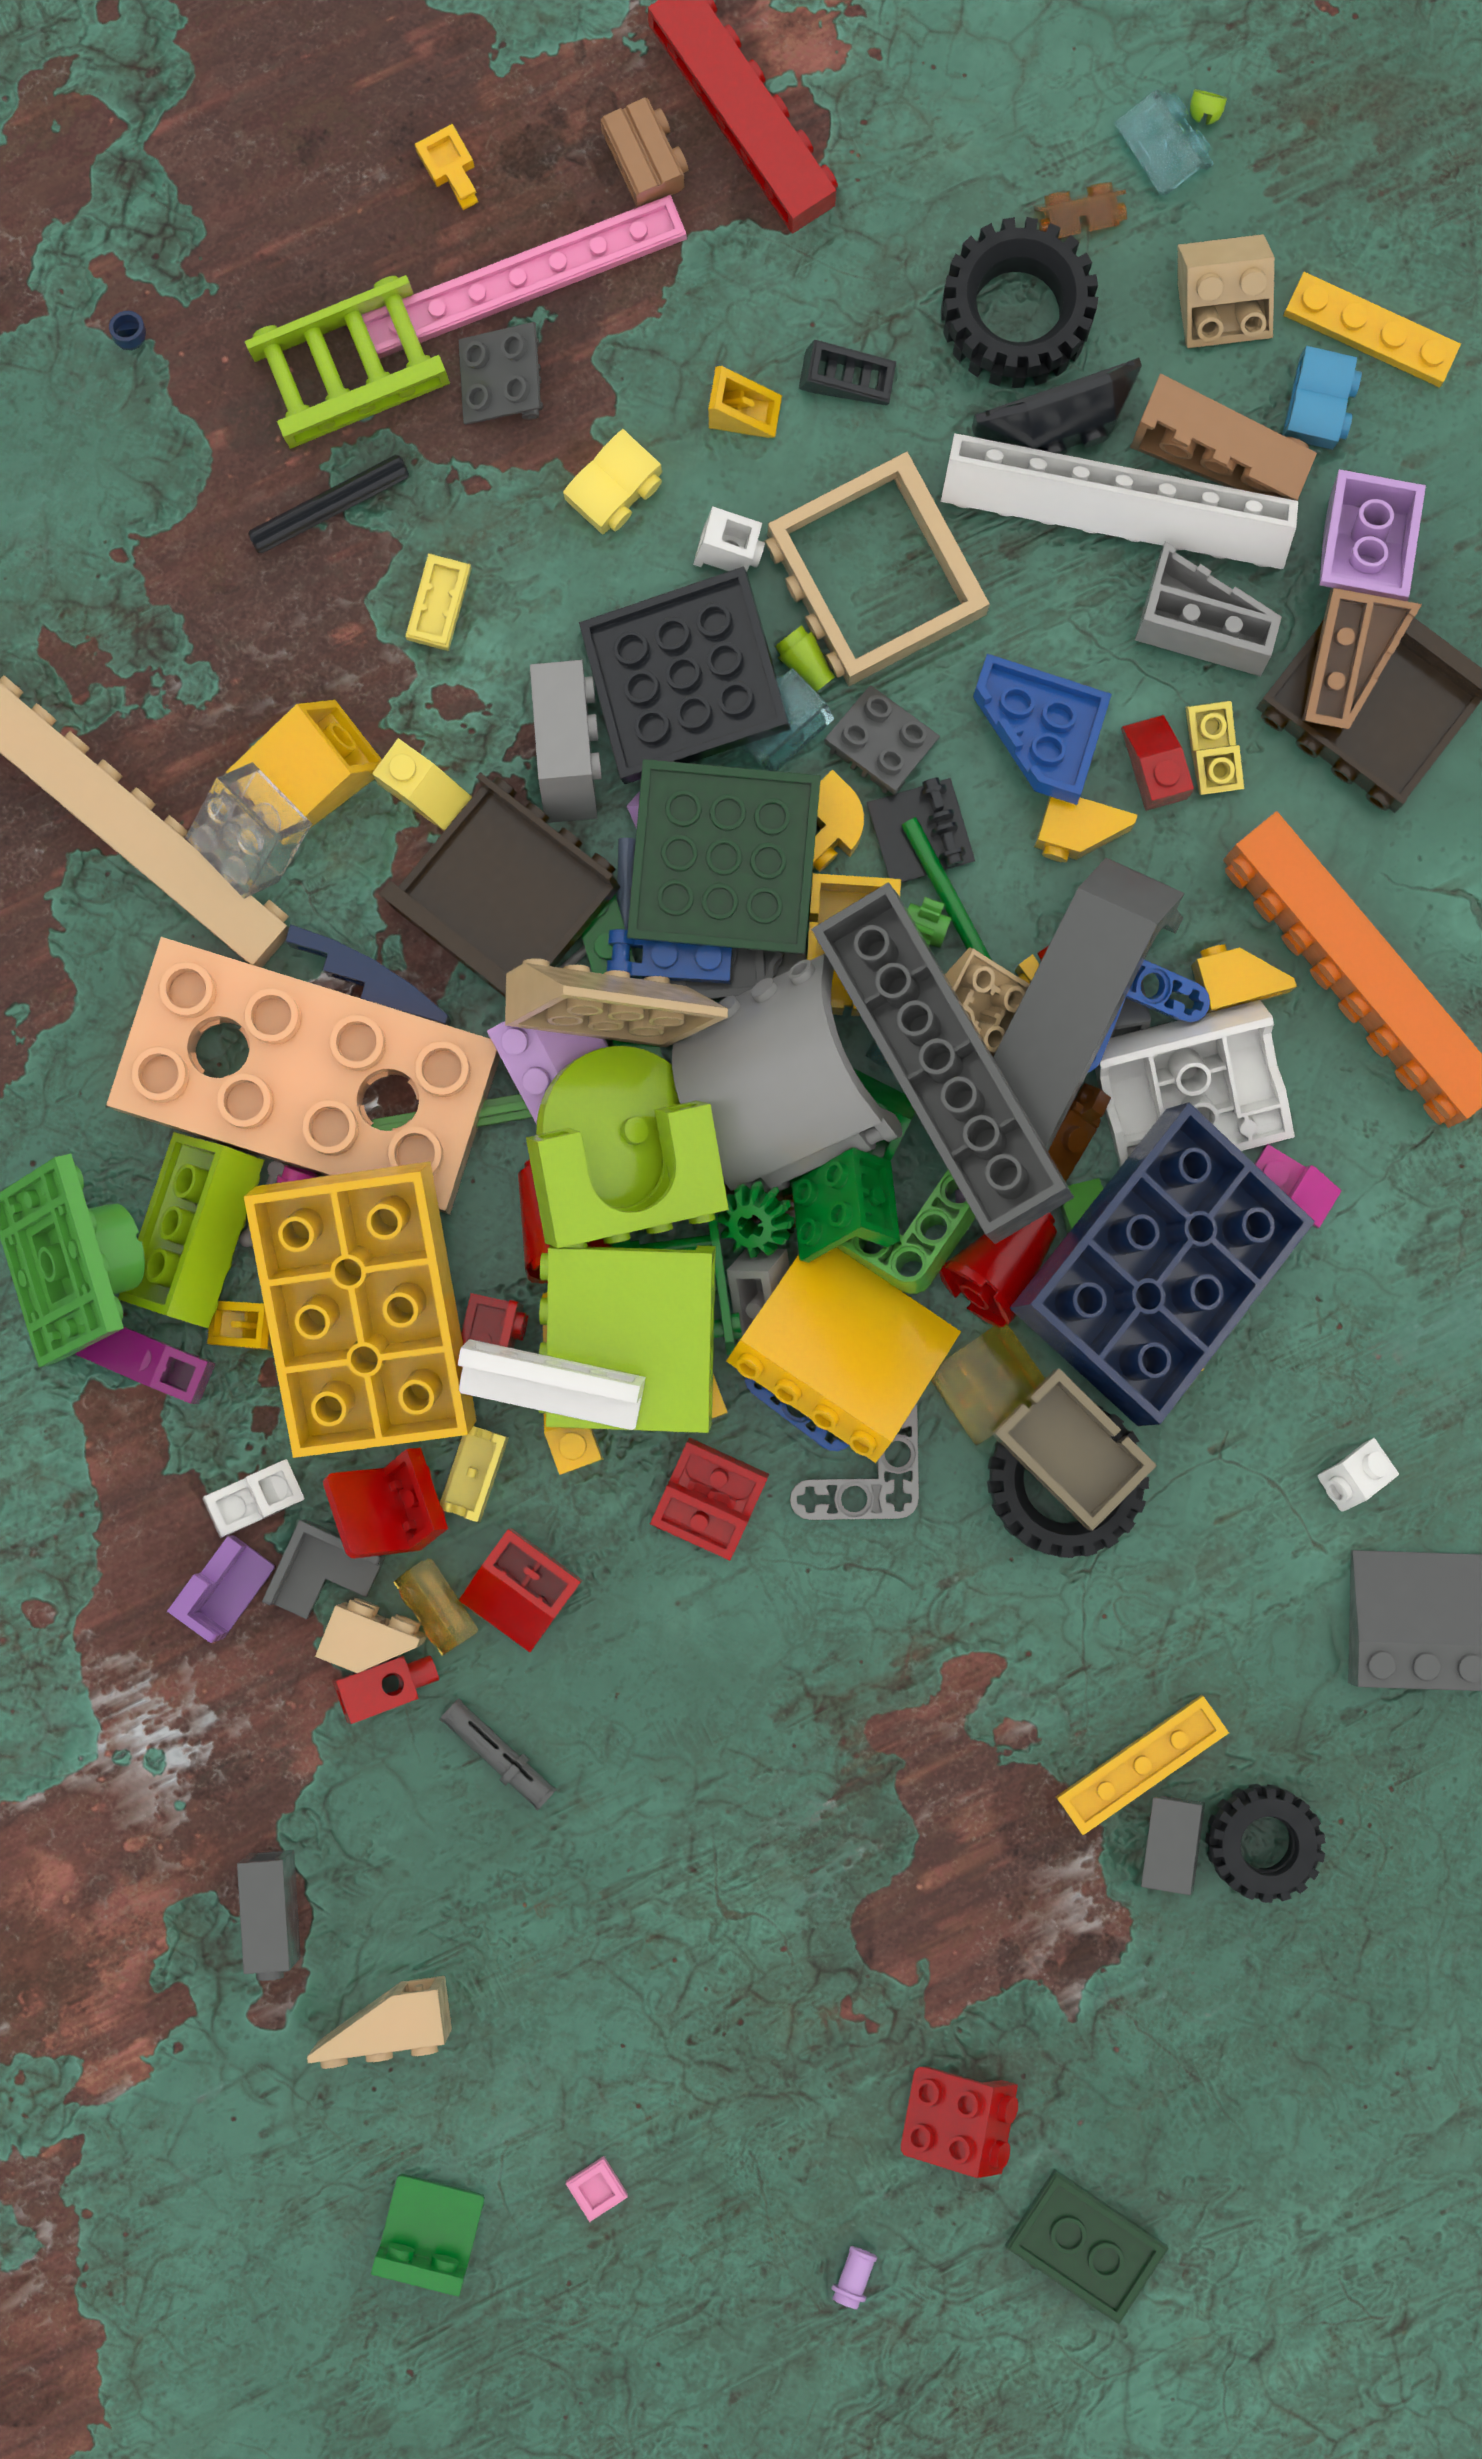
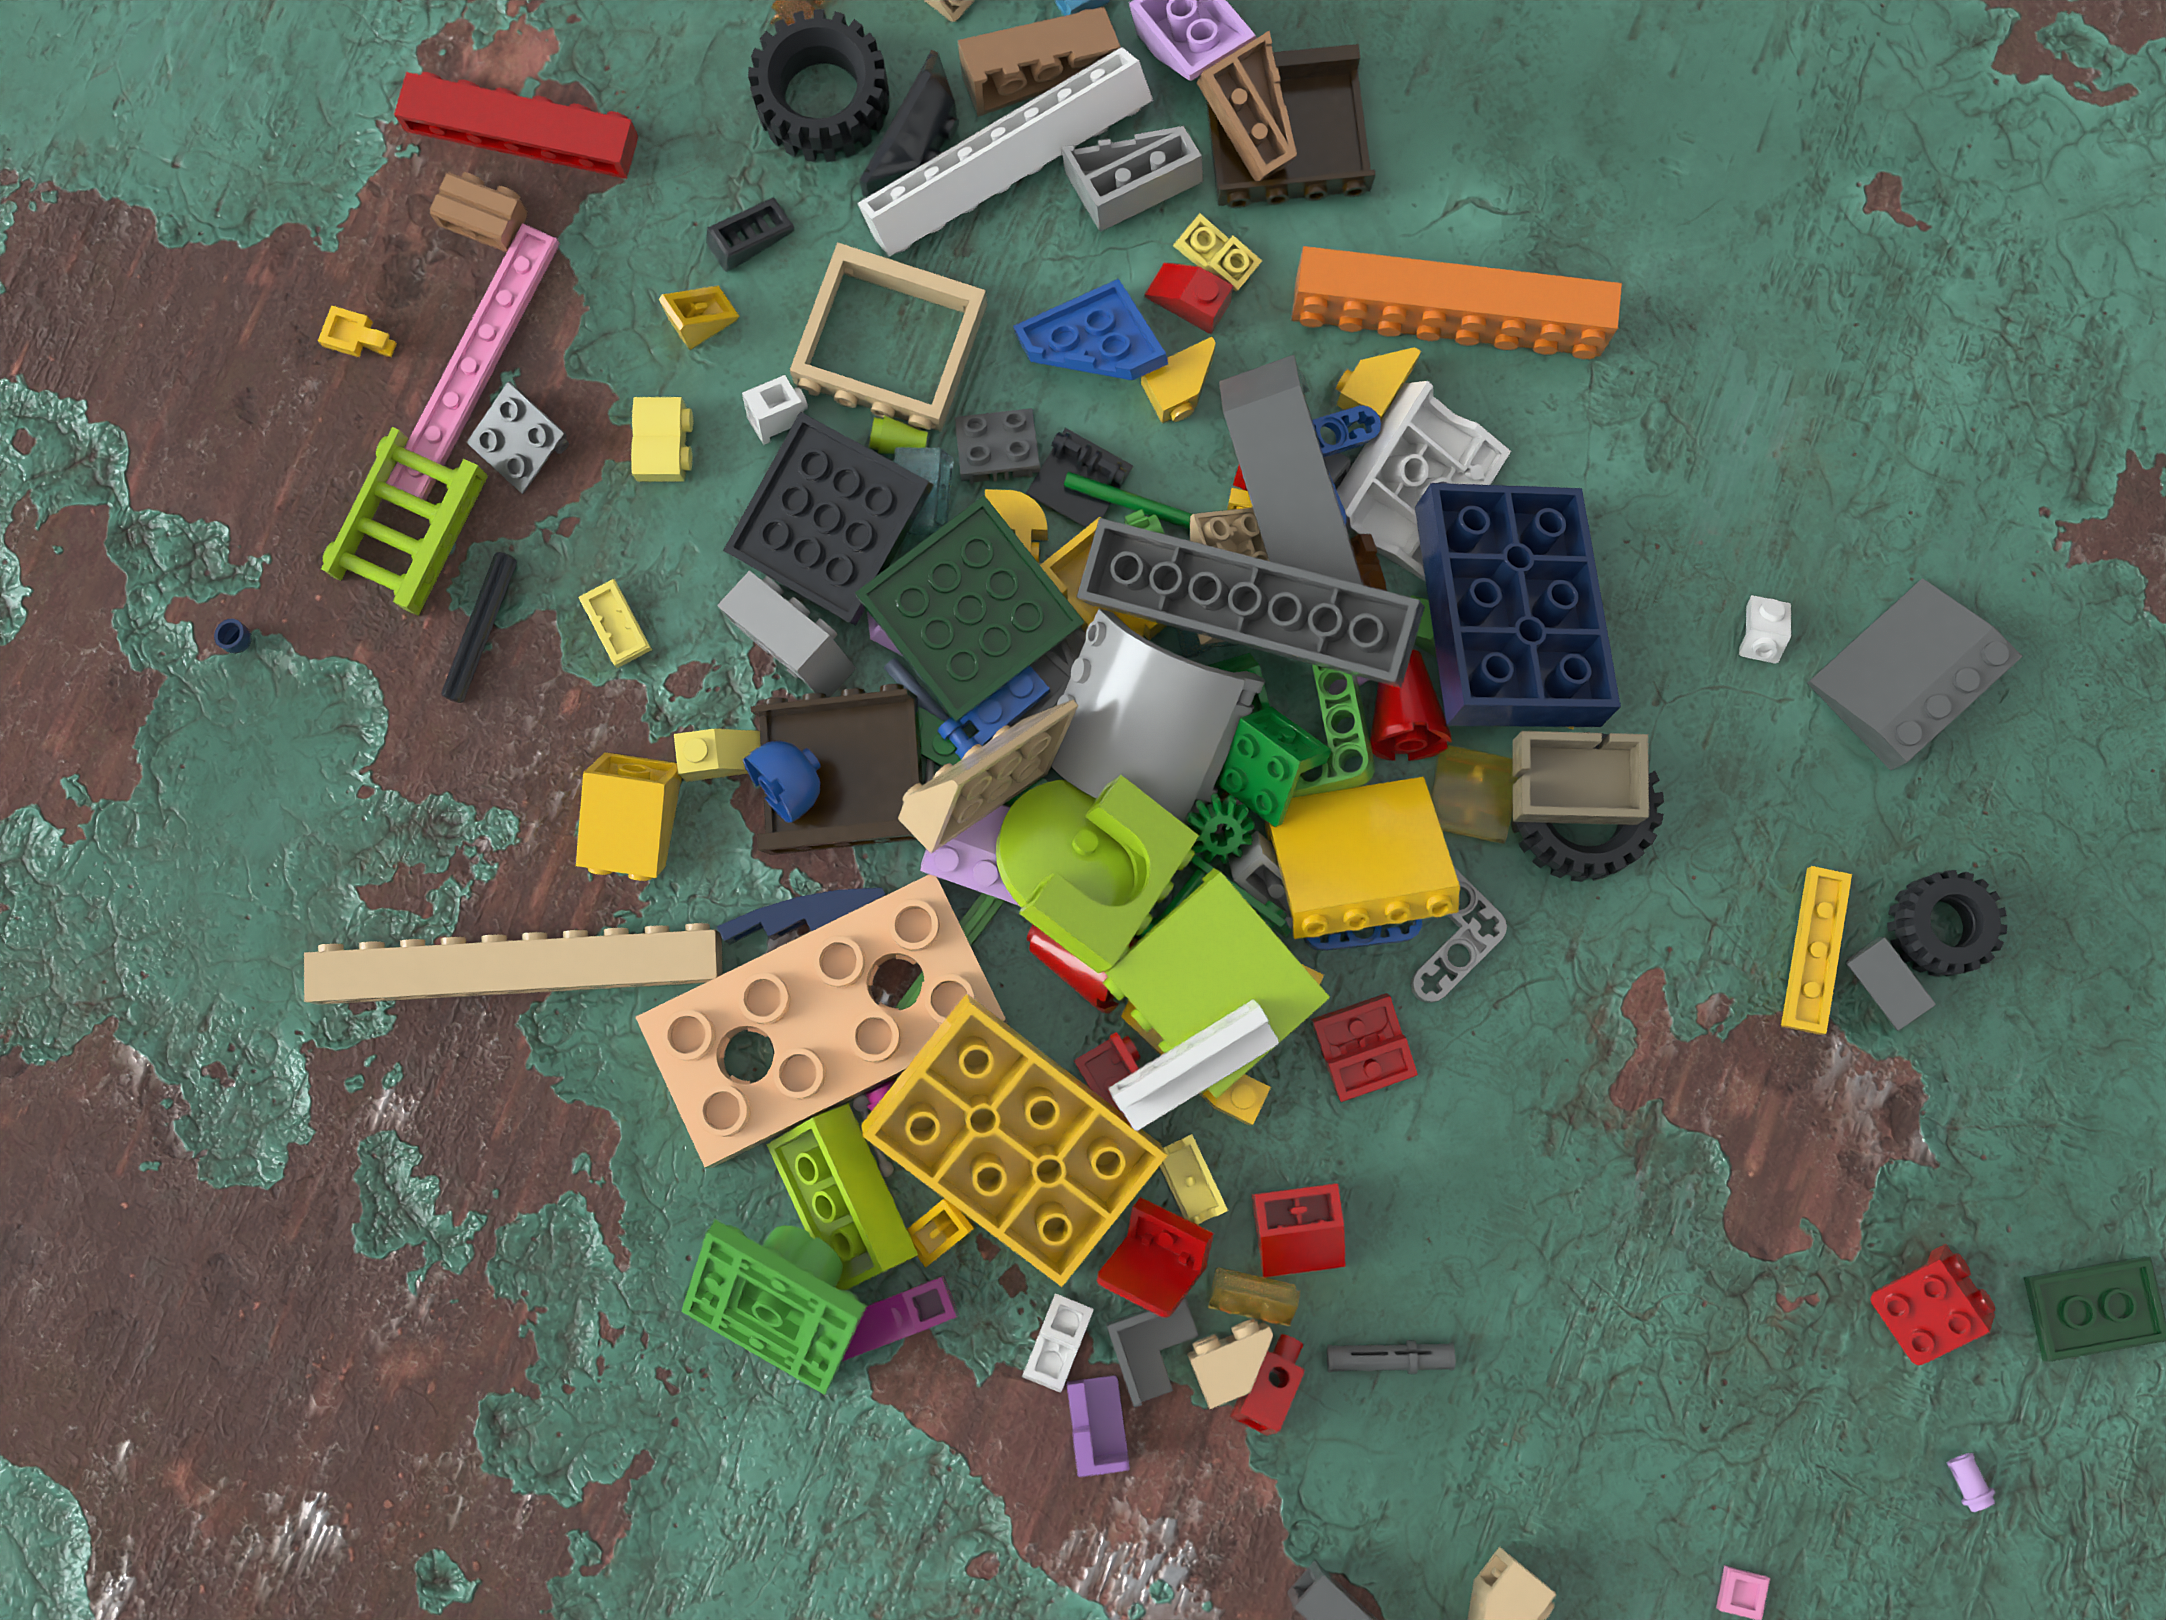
camera: 40 degrees left, 5 degrees down
clear brick [185,762,312,899] -> none
dark pink slope [1254,1144,1341,1229] -> none
none -> blue cylinder [743,740,821,823]

